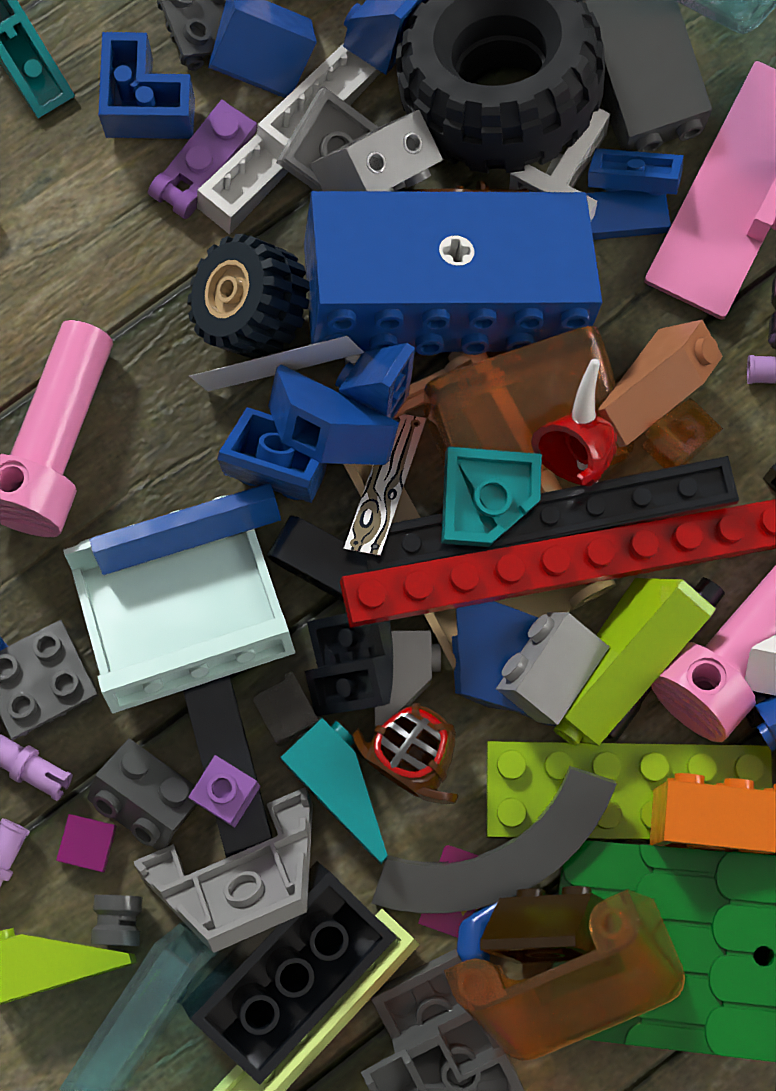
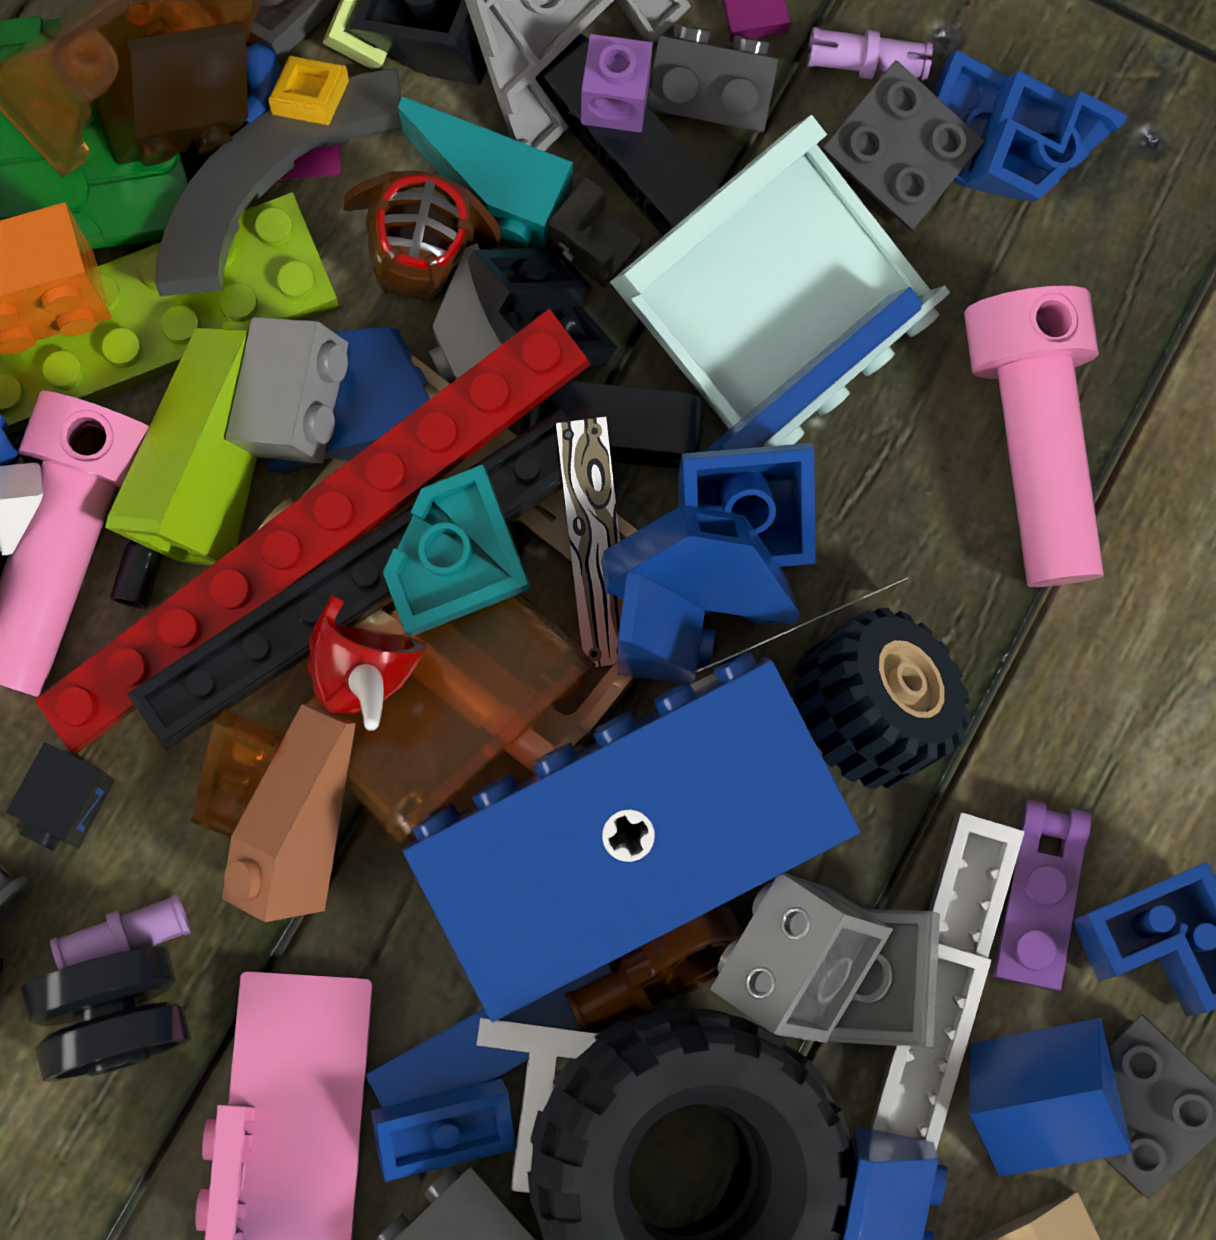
camera: 155 degrees right, 0 degrees up
none -> yellow tile [268,55,349,126]

